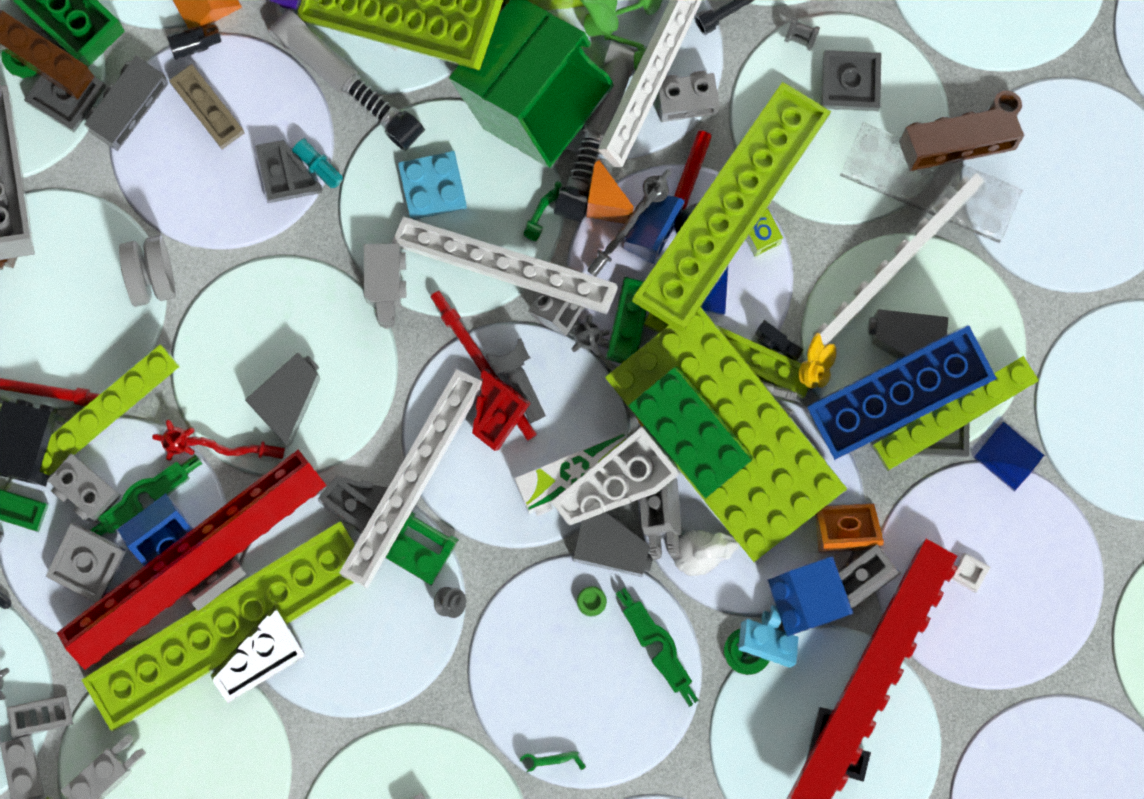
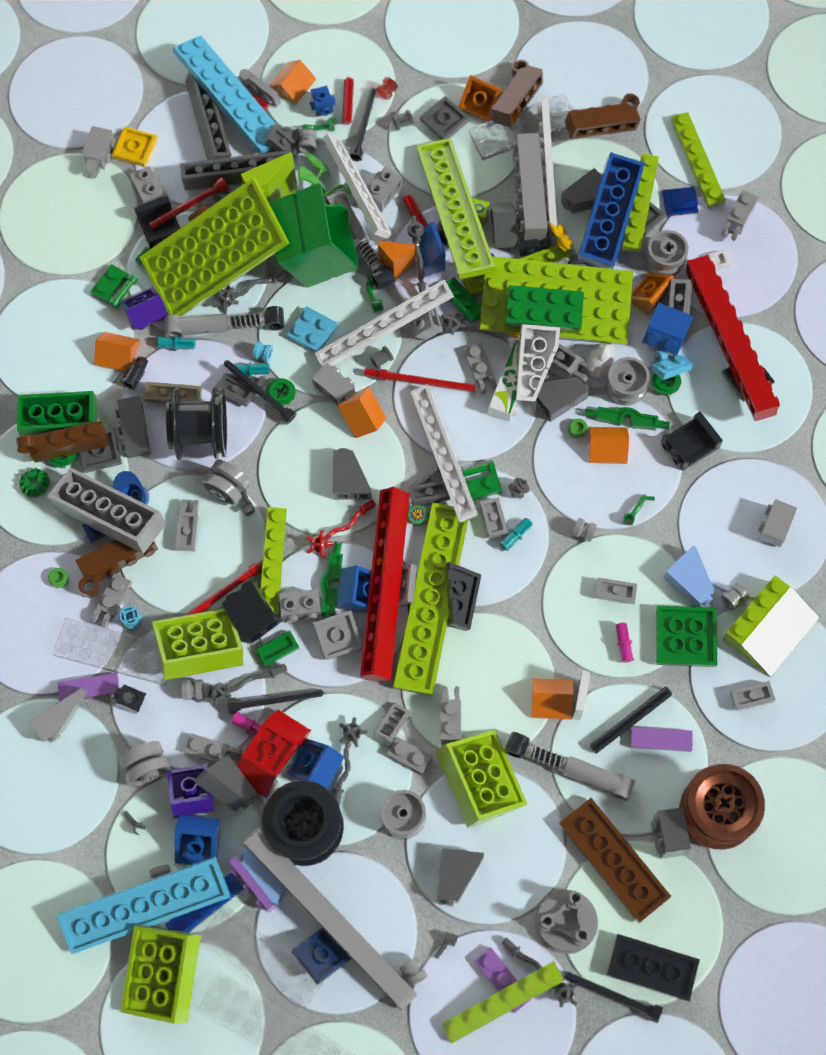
camera: 40 degrees left, 10 degrees down
red wing [472,369,531,451] -> none
dark grey piece [486,338,546,424] -> none
none -> blue piece [113,471,150,505]
none -> teal axle [158,336,196,351]
none -> black wheel [166,387,227,460]
none -> light grey hinge [175,499,199,552]
none -> dark grey piece [212,269,288,313]
none -> black piece [224,360,297,425]
none -> dark grey hand [241,491,255,516]
none -> medium azure wheel [253,341,273,363]
none -> green gear [266,378,296,406]
none -> orange slope [337,386,387,438]
none -> dark grey bush [369,346,394,370]
none -> tile [408,505,427,526]
none -> orange slope [458,74,502,122]
none -> light grey hinge [463,343,497,394]
none -> light grey plate [480,497,508,539]
none -> dark grey brick [490,202,520,249]
none -> teal axle [499,518,533,551]
none -> light grey brick [513,133,547,241]
none -> reddish brown hinge [565,93,641,140]
none -> light grey wheel [572,518,597,542]
none -> orange slope [589,427,629,464]
none -> light grey wheel [606,357,650,405]
none -> light grey wheel [645,230,689,277]
none -> black panel [661,411,723,471]
none -> lime plate [671,112,726,208]
none -> light grey hinge [721,190,759,241]

